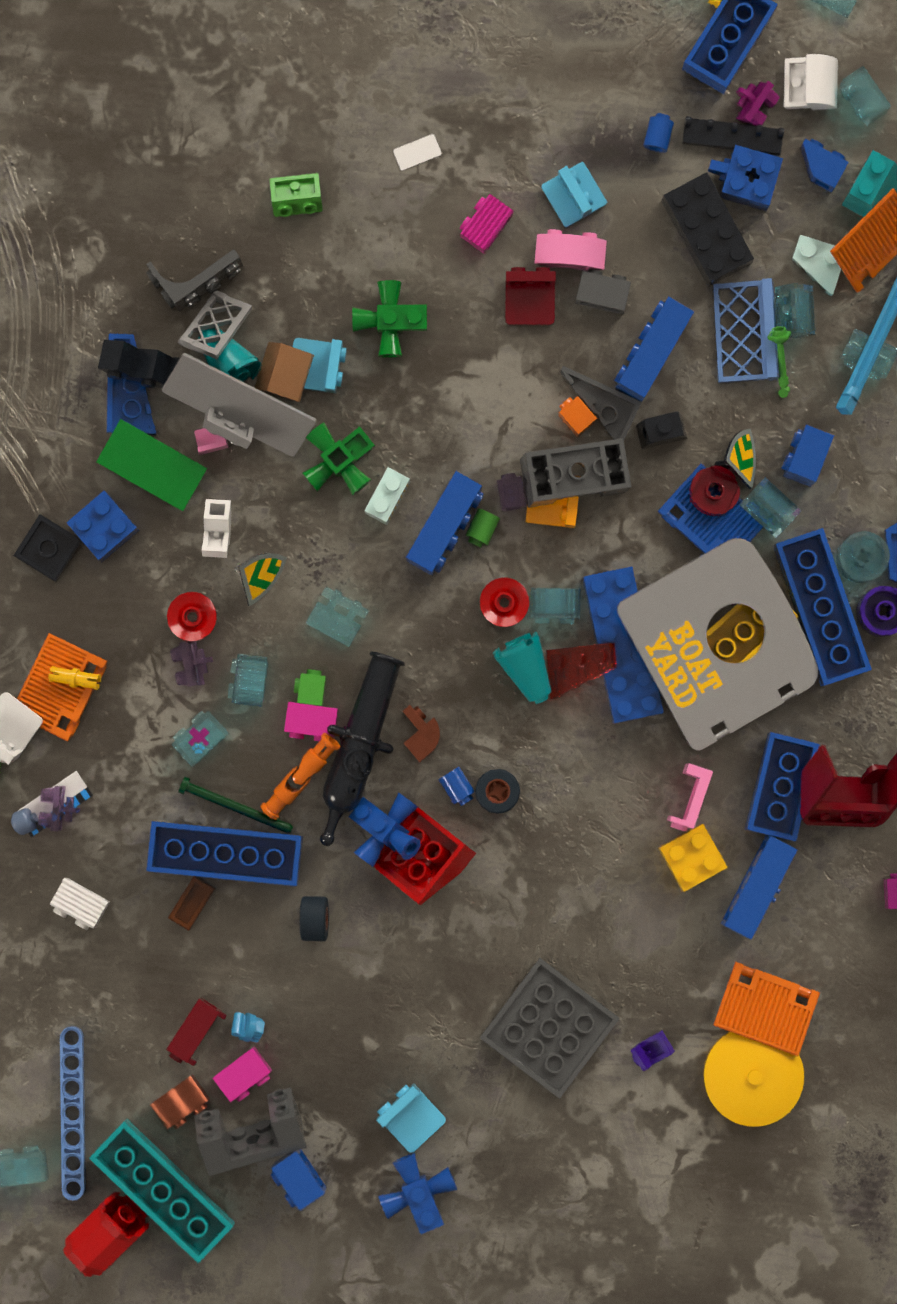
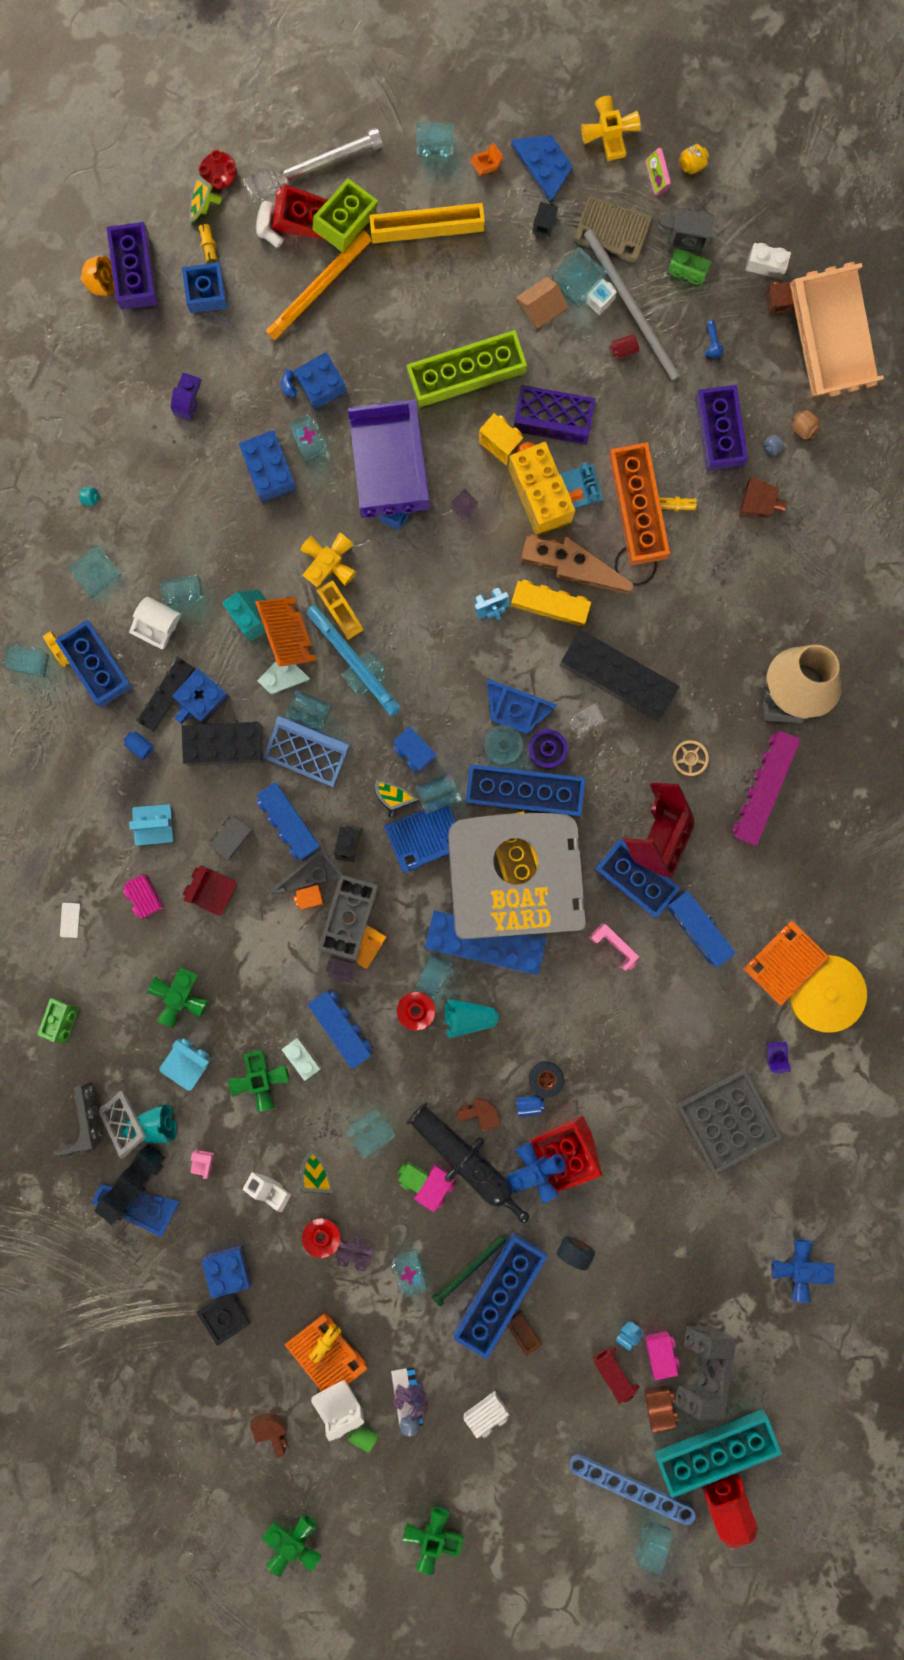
camera: 65 degrees left, 0 degrees up
green tile [96,419,207,511] -> none
light grey bracket [162,353,316,457] -> none
clear light blue brick [228,654,269,707] -> none
medium nougat slope [254,342,314,402] -> none
orange piece [260,732,340,820] -> none
blue brick [270,1149,327,1211] -> none
medium azure bracket [376,1083,446,1153] -> none
bright green brick [465,508,500,548] -> none
bright pink brick [534,229,607,271] -> none
clear red wing [546,643,617,700] -> none
yellow brick [658,823,728,892] -> none
dark red plate [689,466,740,516] -> none
magenta hips [736,81,780,126] -> none
bright green piece [767,326,791,398] -> none
blue slope [800,139,849,193] -> none

